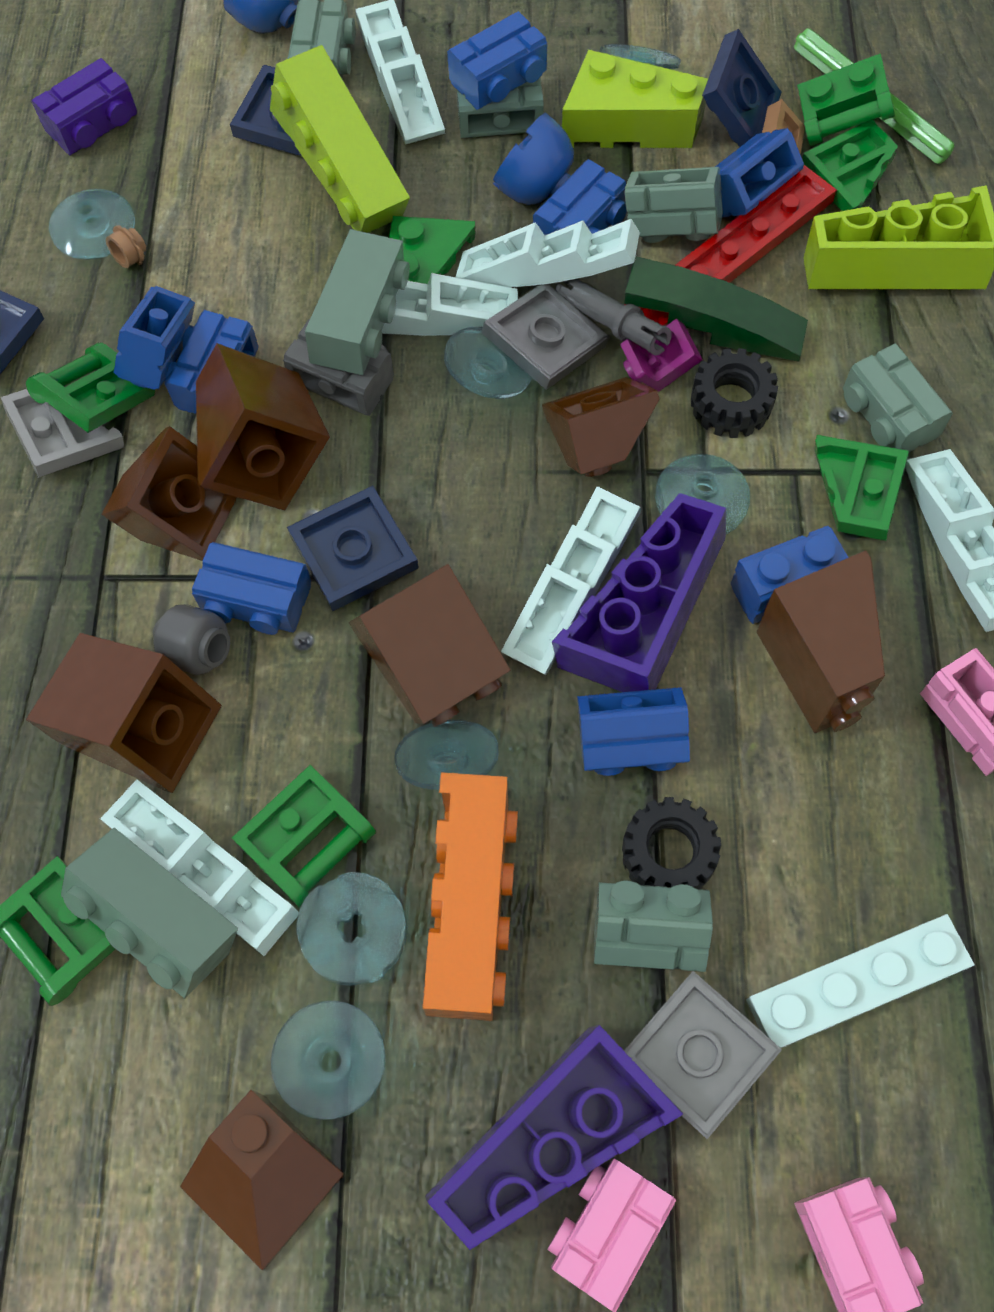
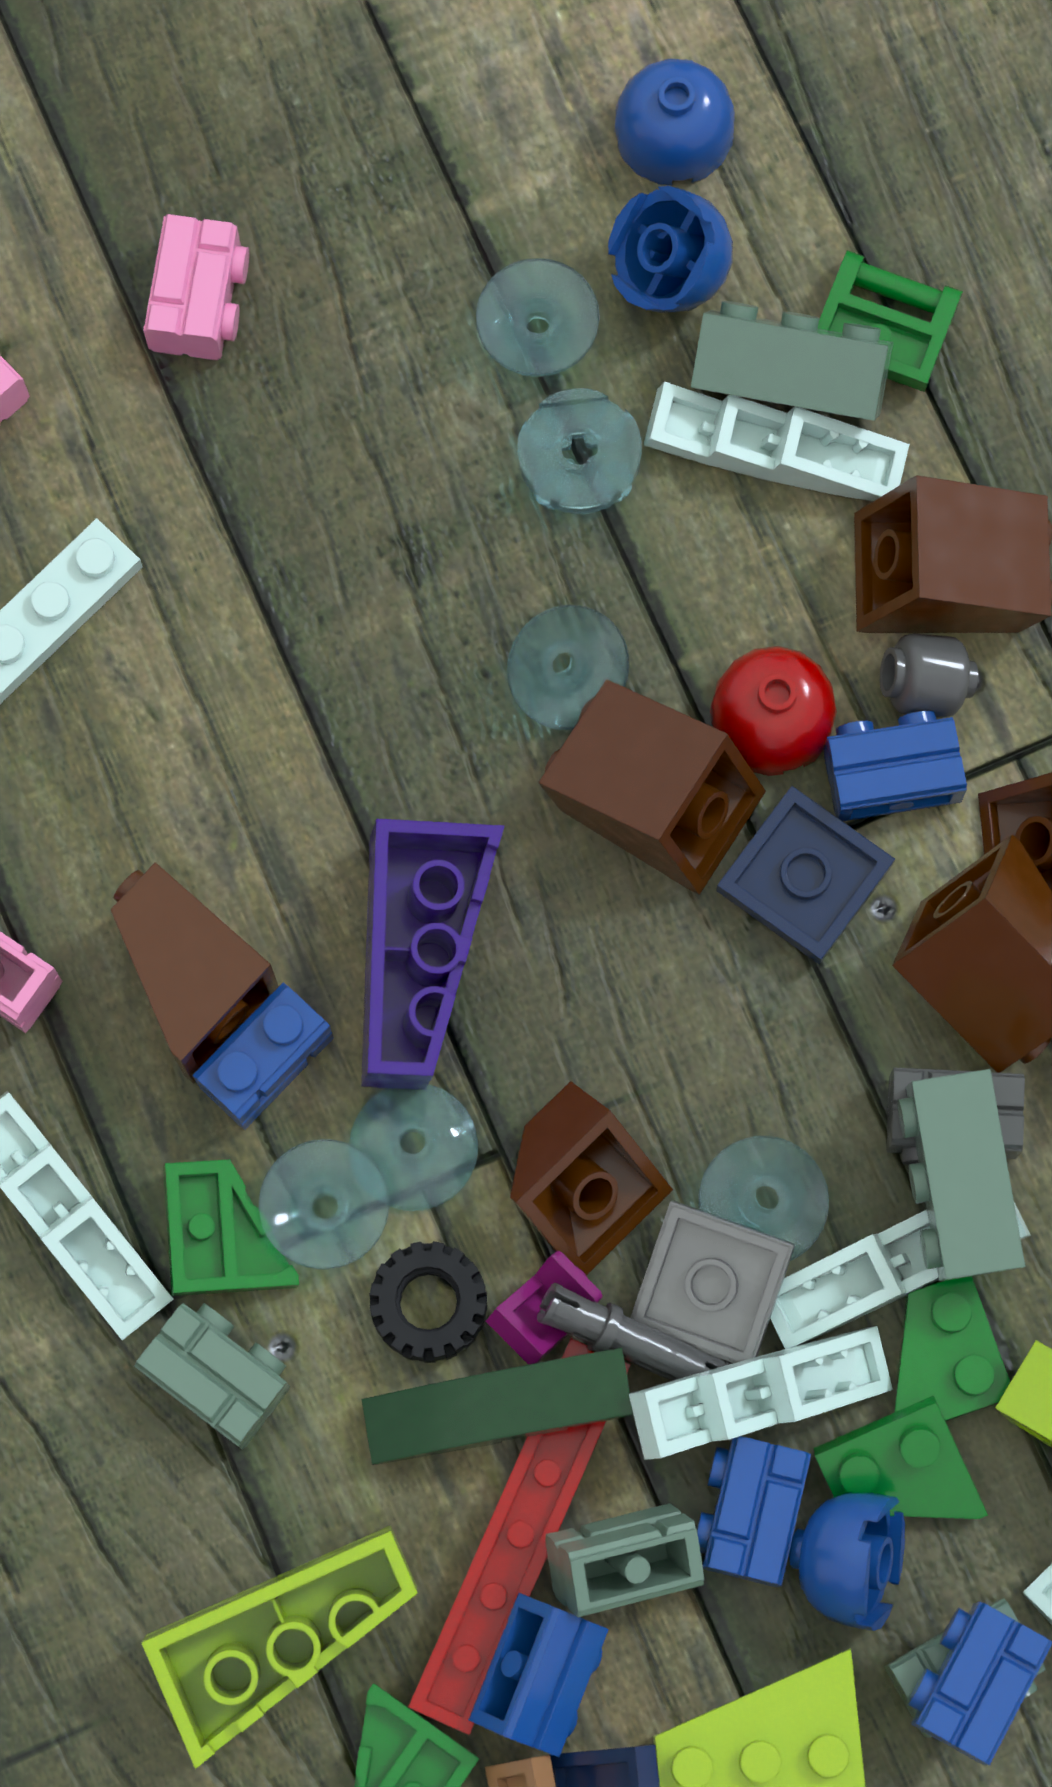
camera: 155 degrees right, 10 degrees up
reddish brown slope [180,1090,345,1270] -> none
green plate [232,765,377,908] -> none
orange wedge [423,772,518,1021] -> none
dark purple wedge [425,1025,683,1250] -> none
light aqua slope [501,487,641,675] -> none
blue brick [577,687,690,776] -> none
sand green brick [594,881,713,972] -> none
black tyre [622,797,721,889] -> none
flat silver plate [624,971,782,1139] -> none
none -> clear light blue dish [259,1139,390,1270]
none -> blue cylinder [608,186,733,313]
none -> blue cylinder [615,59,735,185]
none -> red cylinder [710,646,837,776]
none -> green wing [813,1395,988,1519]

